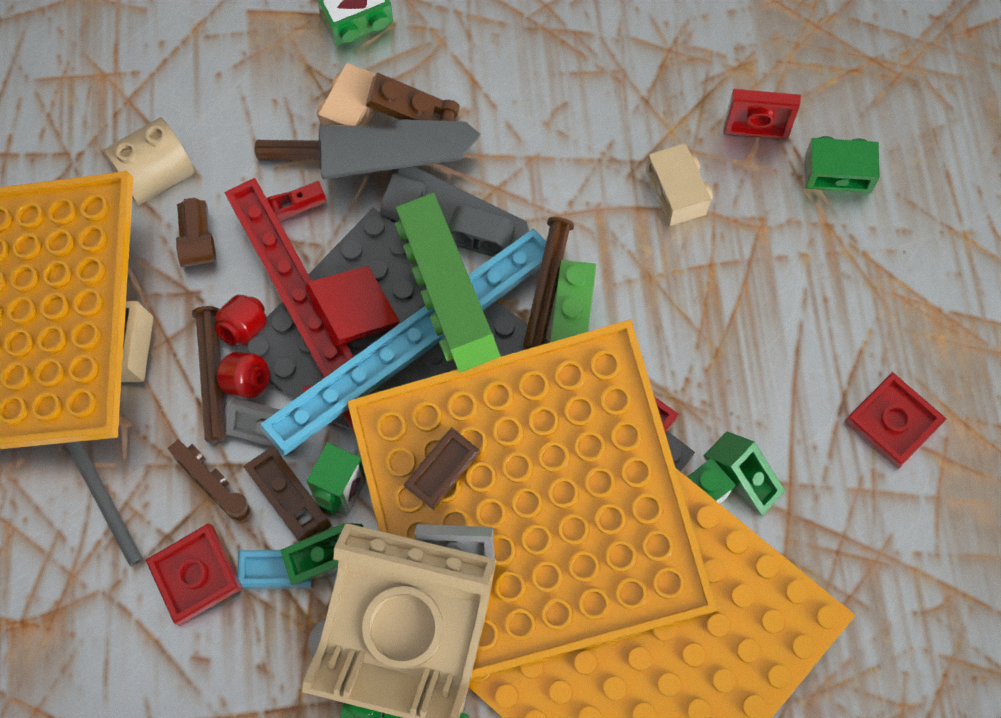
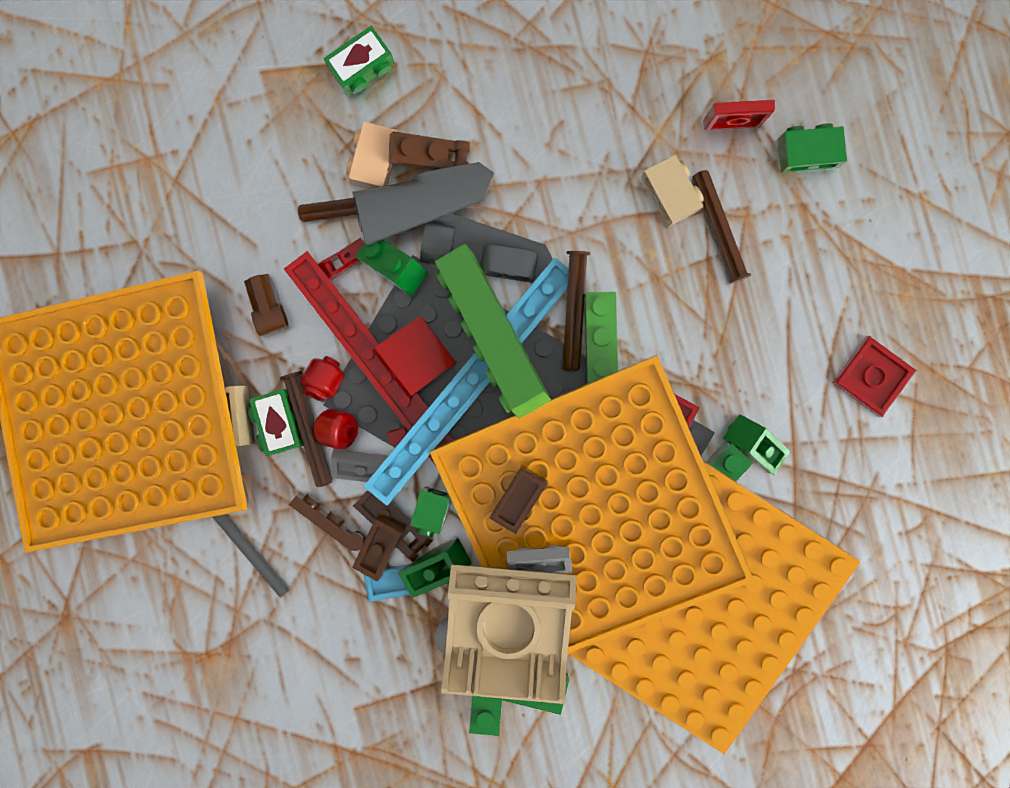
camera: 10 degrees left, 20 degrees up
tan brick [102,117,196,206] -> none
red tile [145,523,243,626] -> none
none -> brick [248,389,303,456]
none -> reddish brown plate [352,515,405,582]
none -> green brick [355,240,429,297]
none -> reddish brown axle [693,170,752,284]

